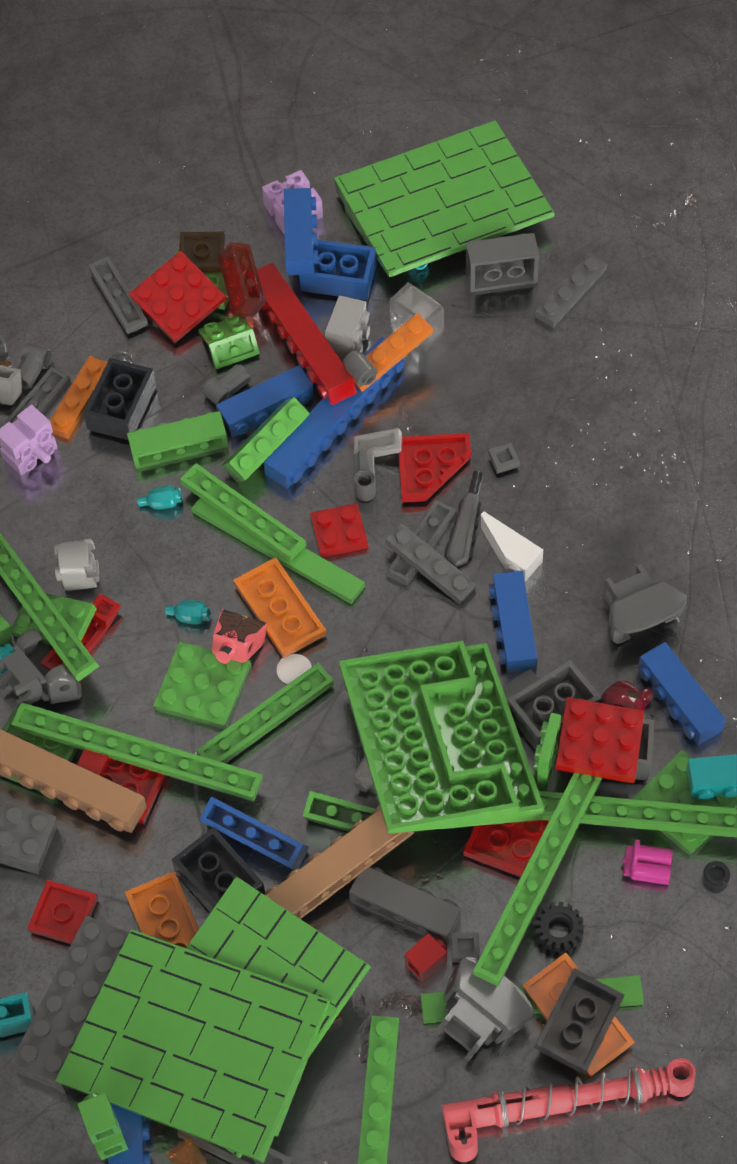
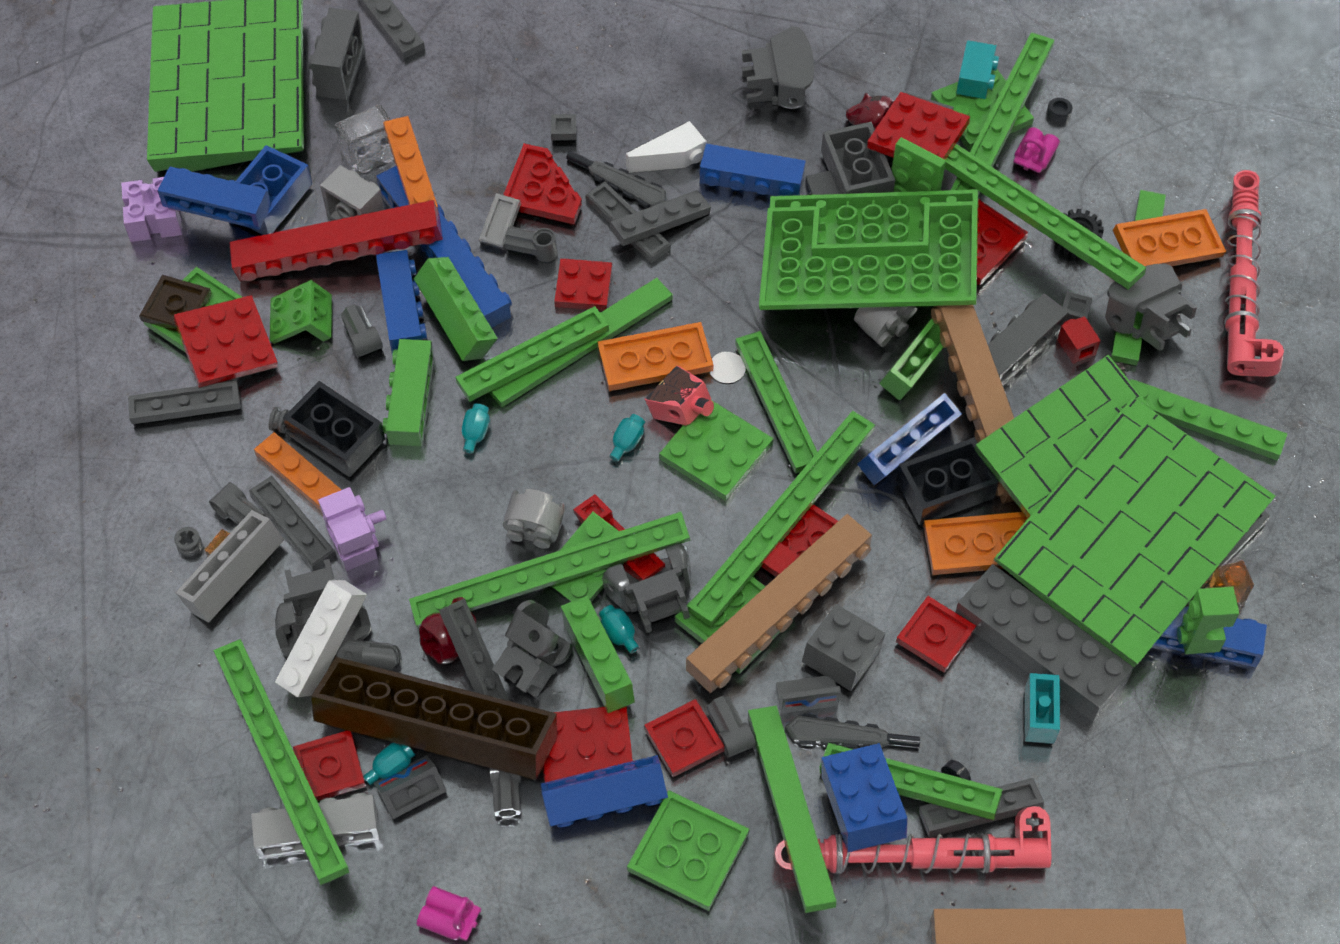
camera: 75 degrees left, 0 degrees up
clear red brick [218,242,266,318] -> none
dark grey brick [343,350,377,386] -> none
black brick [534,968,625,1075] -> none
blue brick [638,642,726,745] -> none

